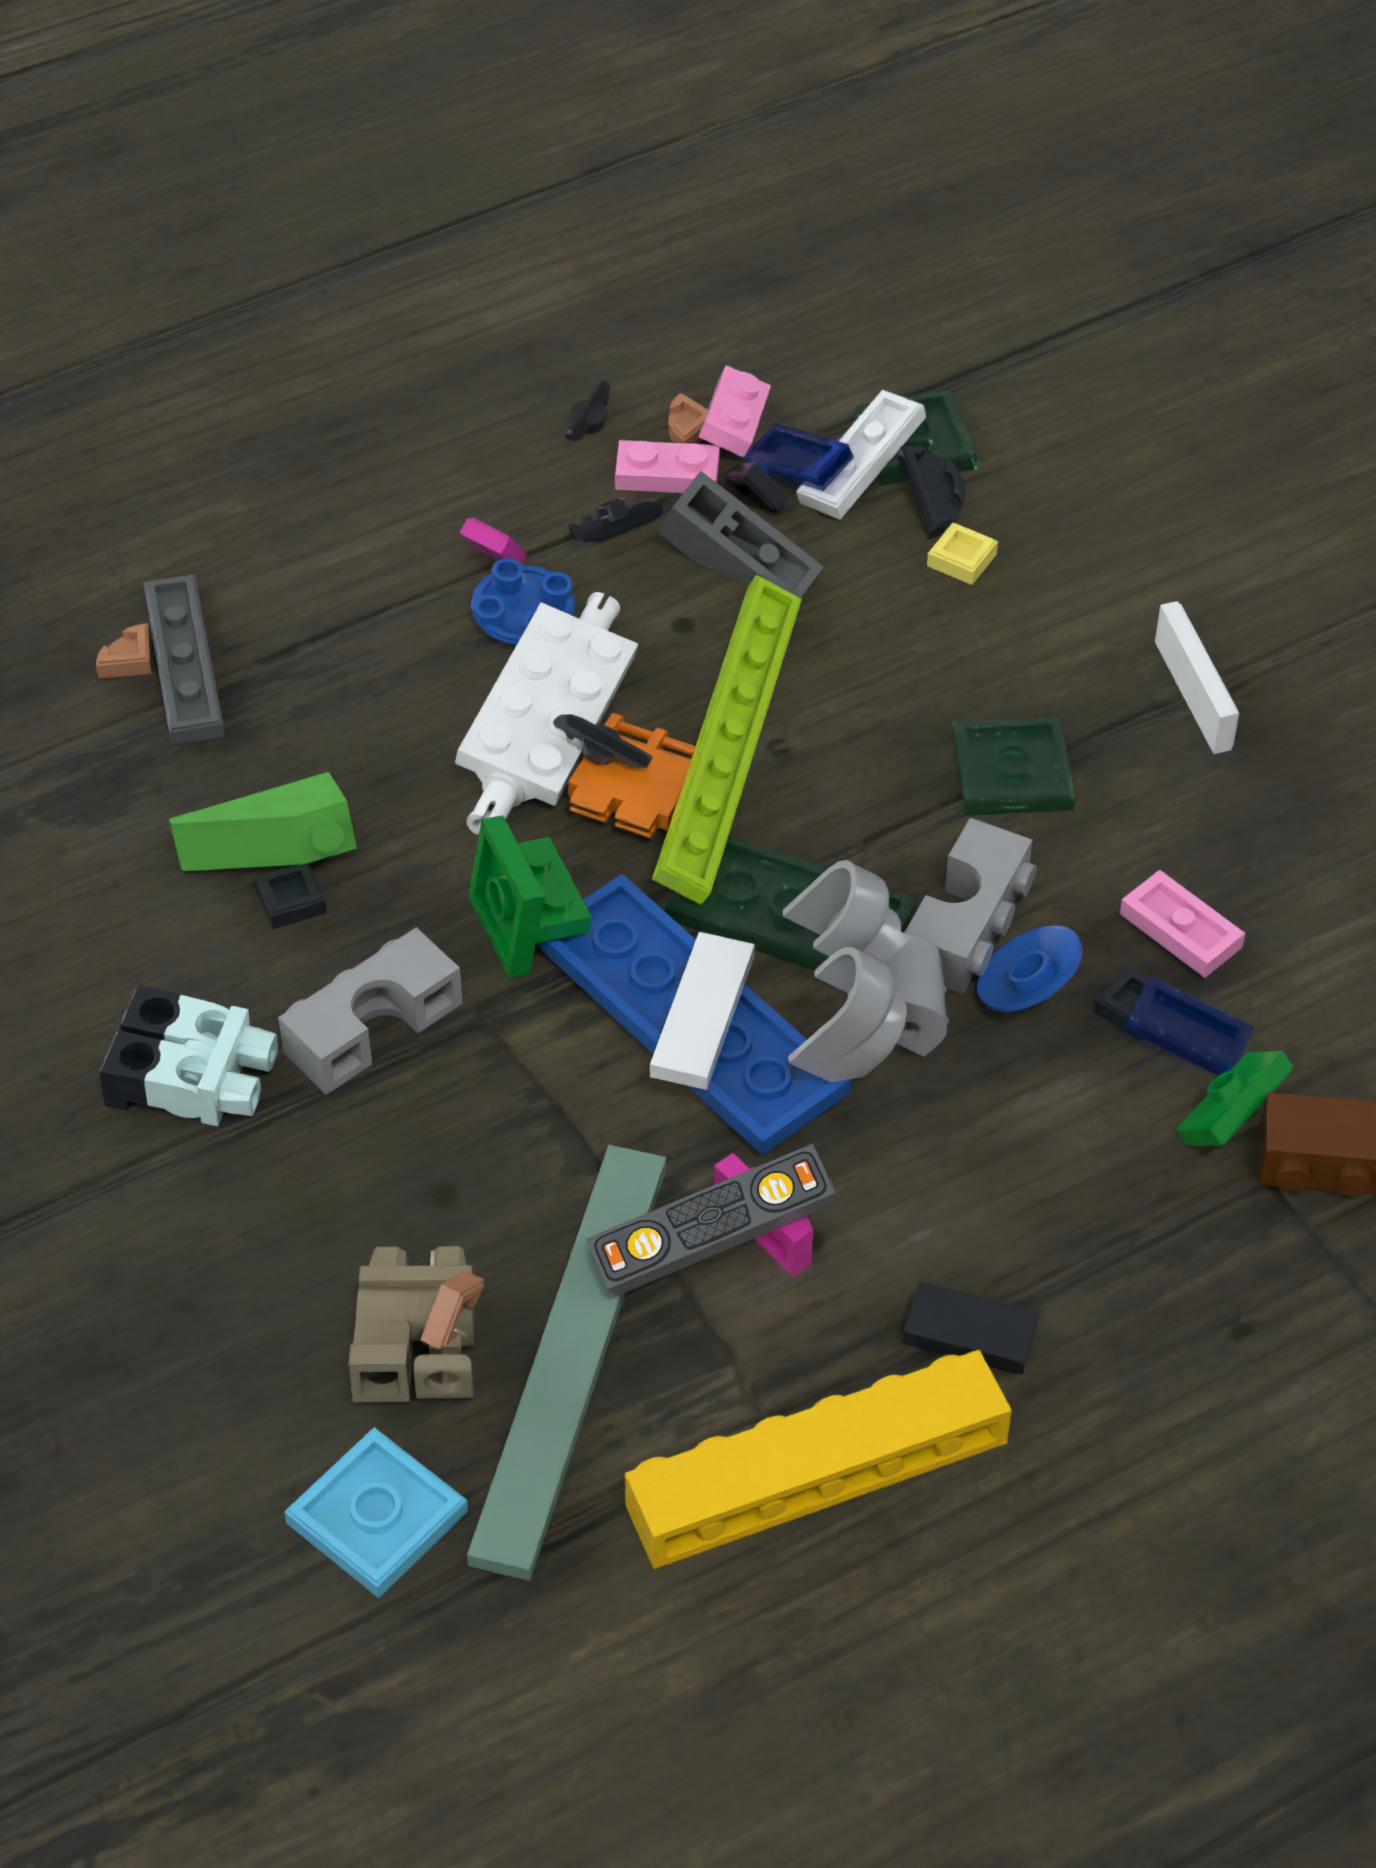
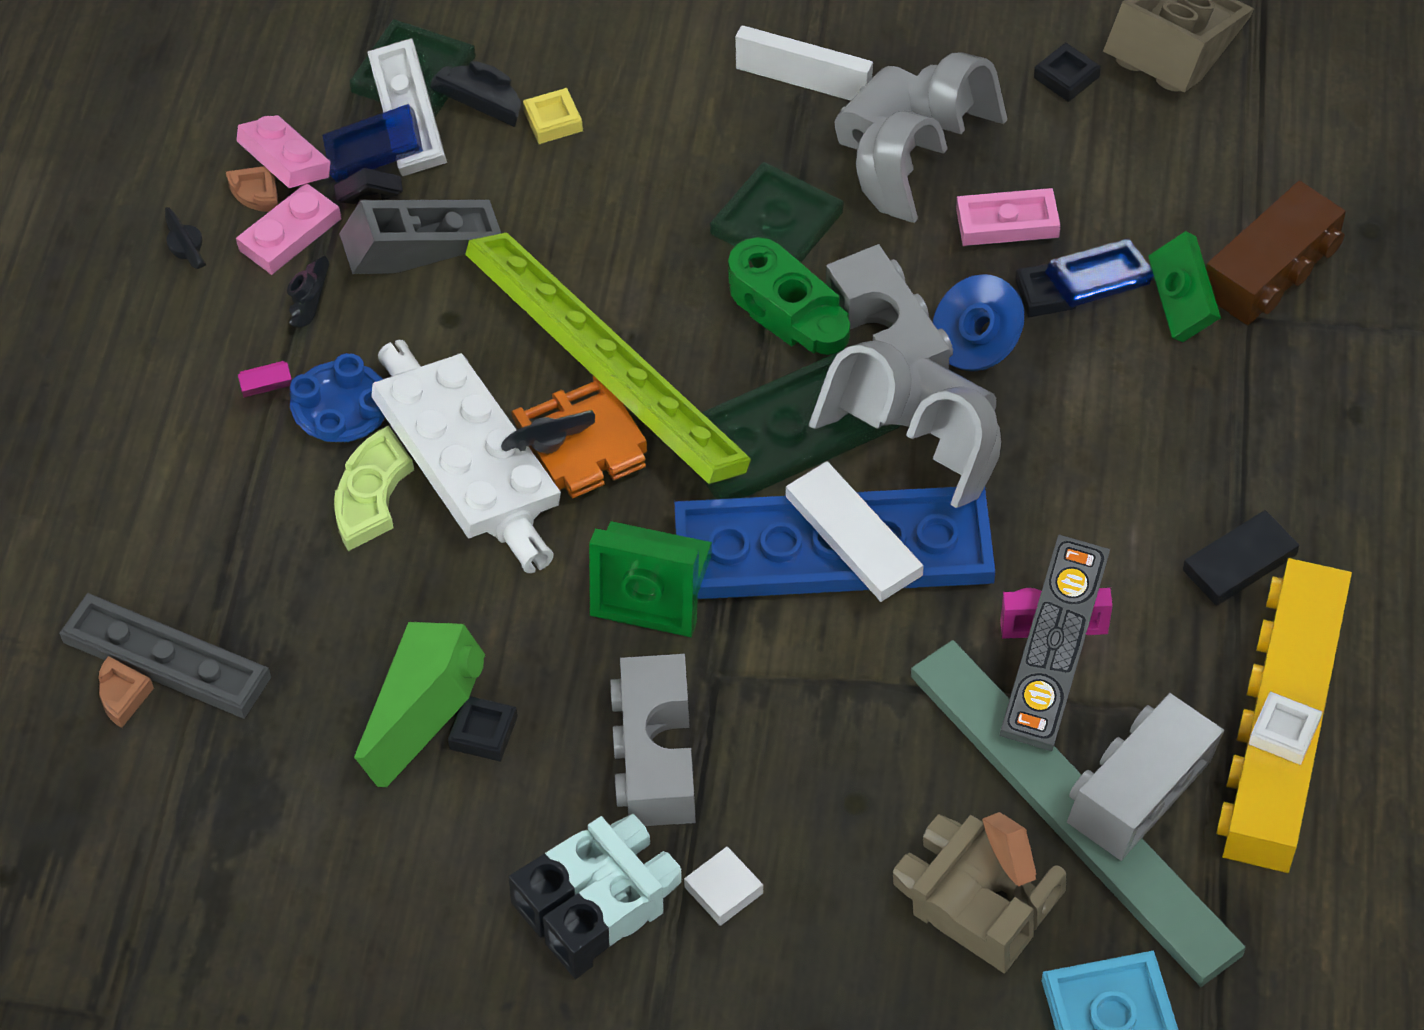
camera: 50 degrees left, 5 degrees up
none -> yellowish green tile [334,425,414,551]
none -> white tile [684,847,763,926]
none -> green piece [728,237,850,355]
none -> light grey piece [835,52,1007,223]
none -> light grey brick [1067,693,1224,861]
none -> white tile [1248,691,1322,765]

